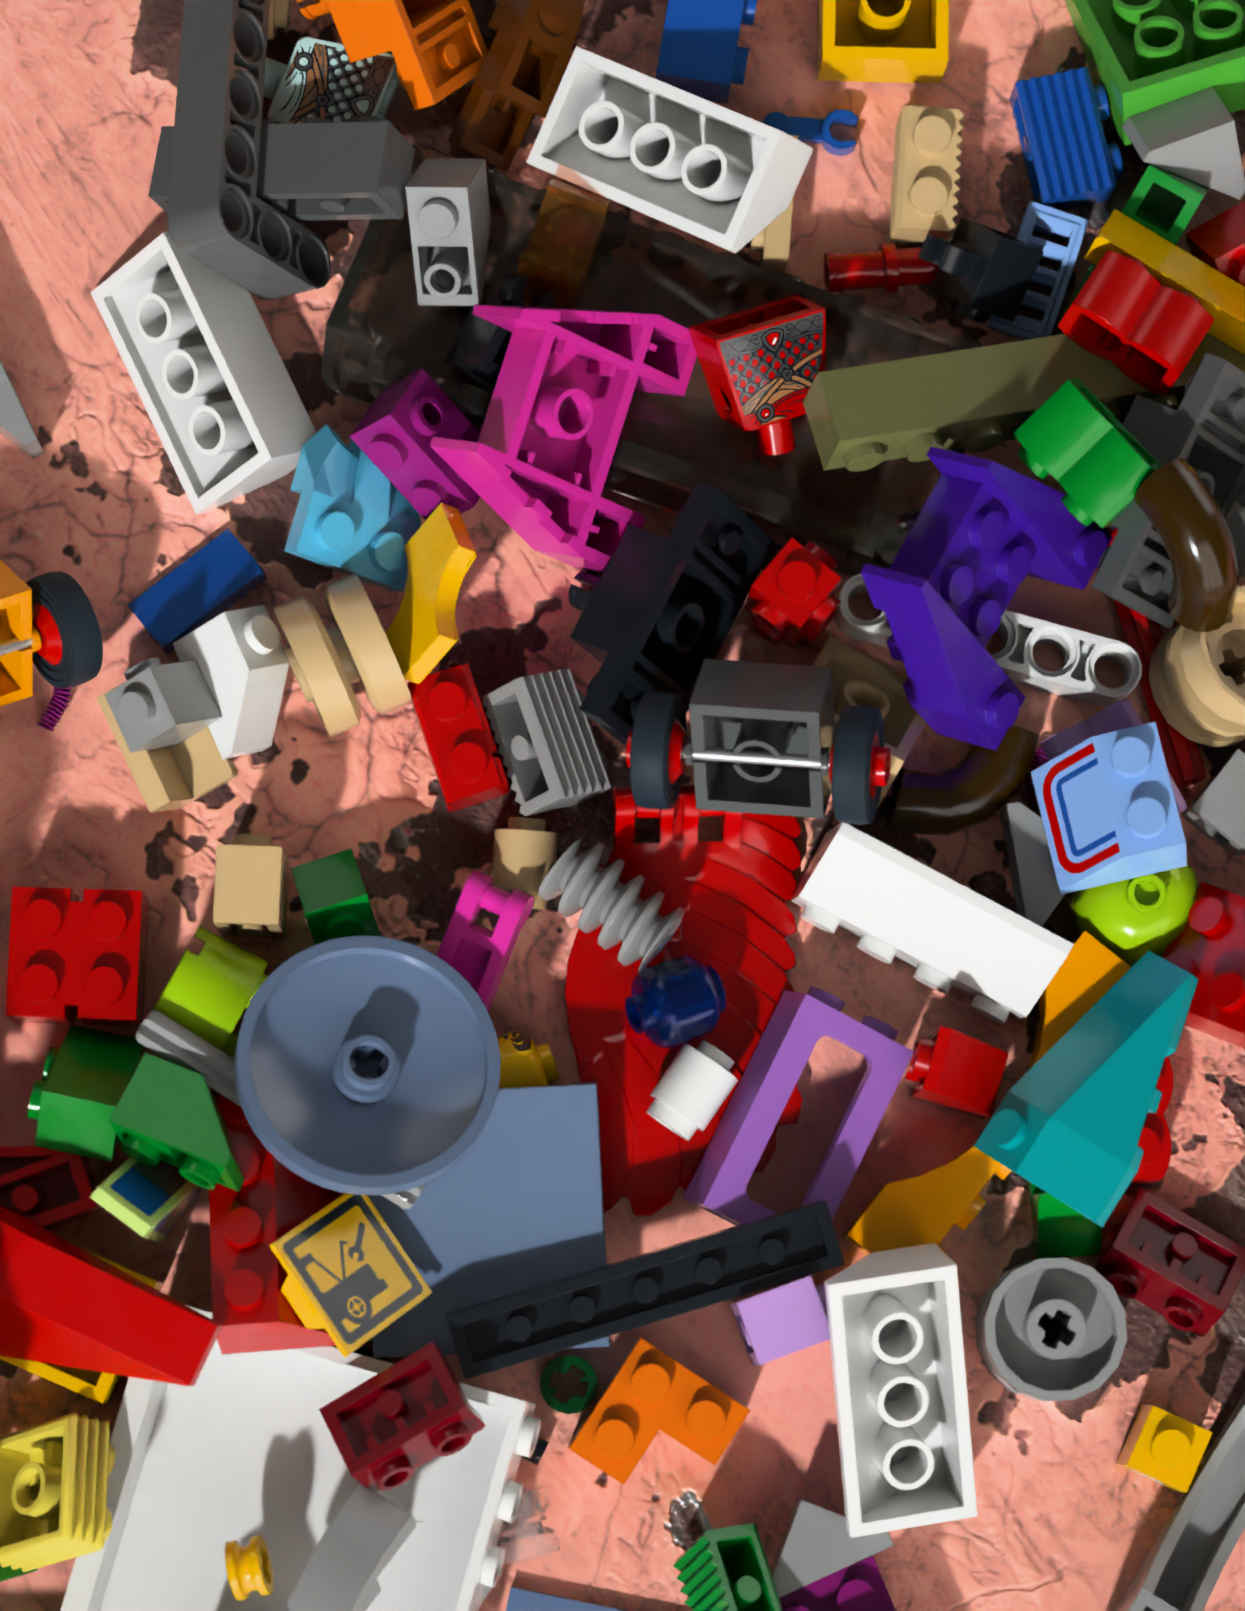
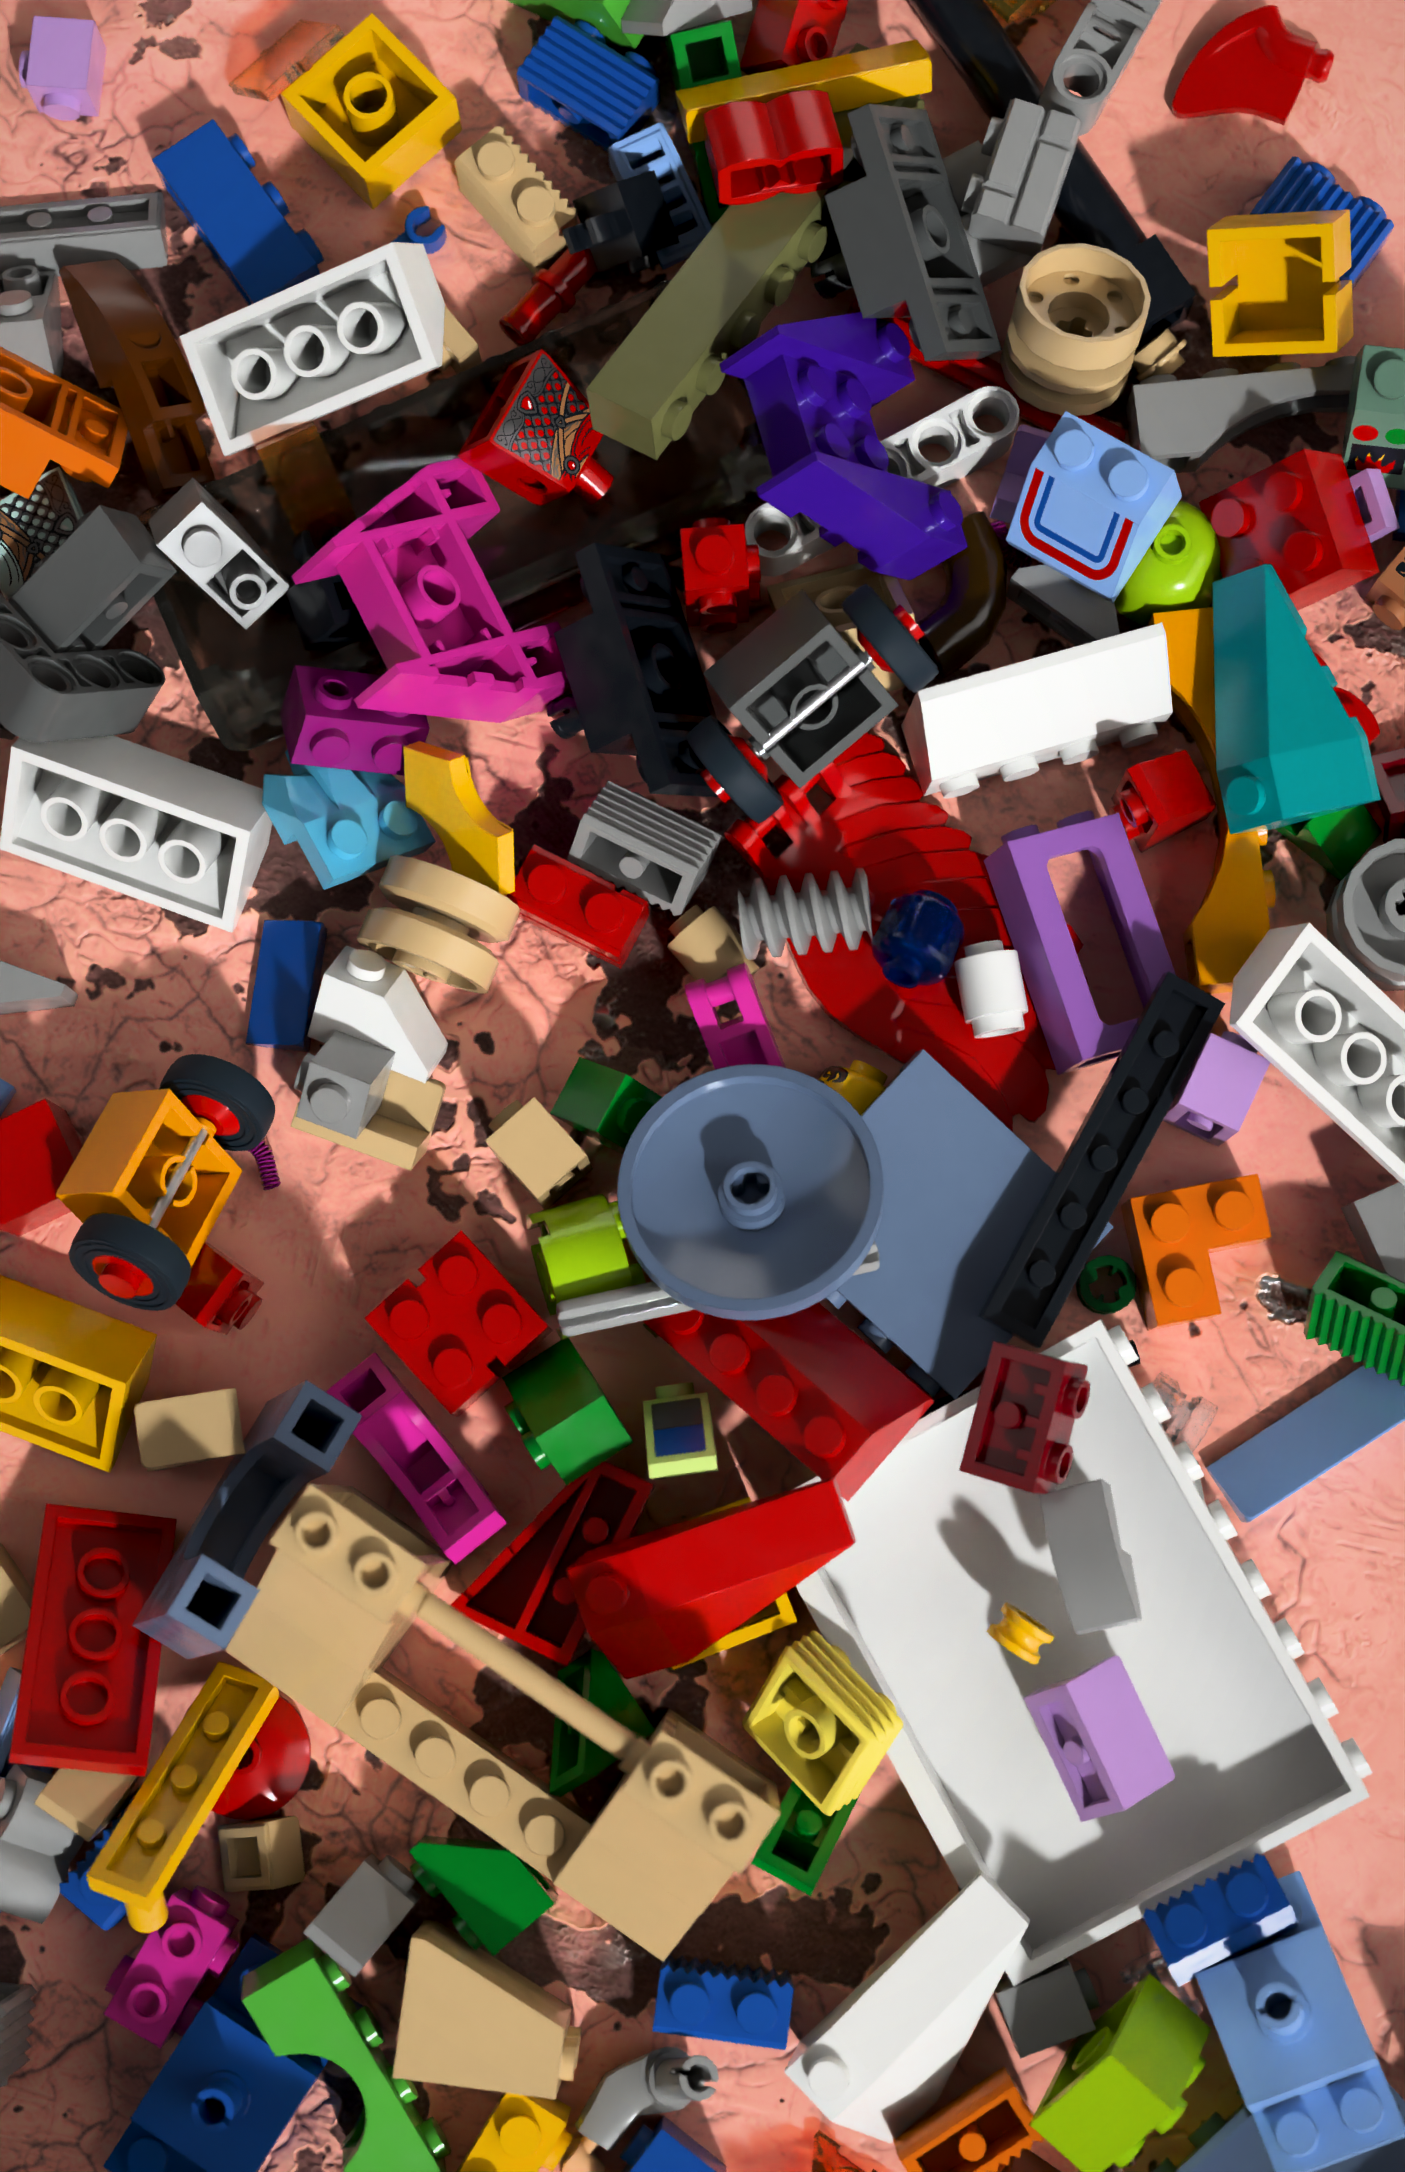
camera: 30 degrees left, 0 degrees up
green slope [109,1052,245,1192] -> none
piece [269,1193,433,1358] -> none
green brick [1013,378,1162,528] -> none
dark brown cylinder [1134,458,1239,632] -> none

